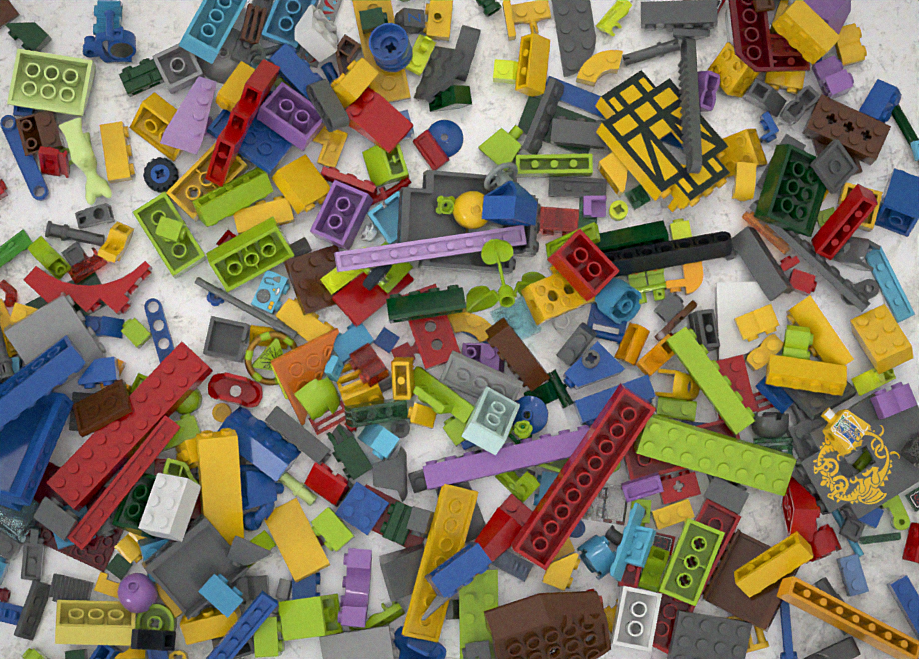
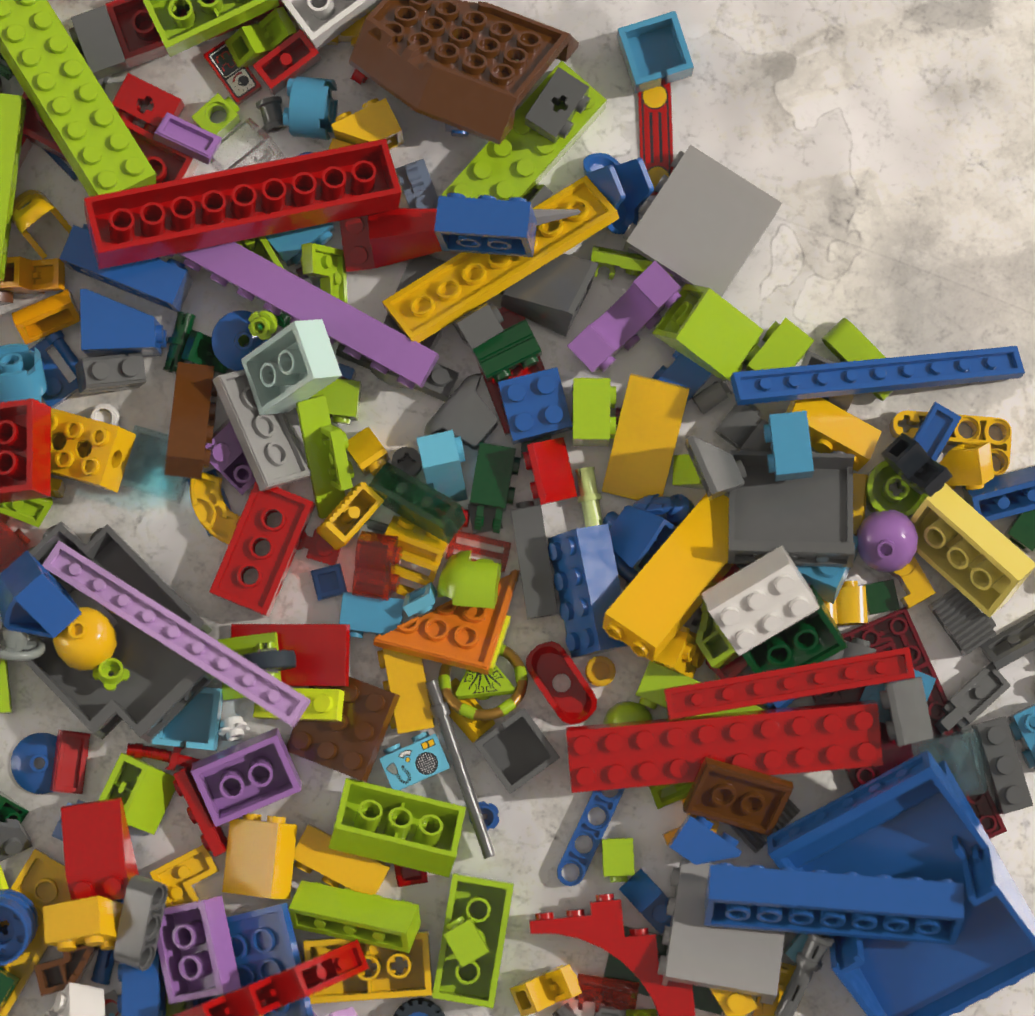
camera: 140 degrees left, 0 degrees up
dark grey tile [290,237,312,257] -> none
dark green slope [386,285,466,324] -> none
lime plant [466,239,546,313] -> none
dark grey bush [582,350,600,368] -> none
medium azure bracket [610,503,656,581] -> none
yellow brick [651,499,695,530] -> none
lime brick [655,397,697,422] -> none

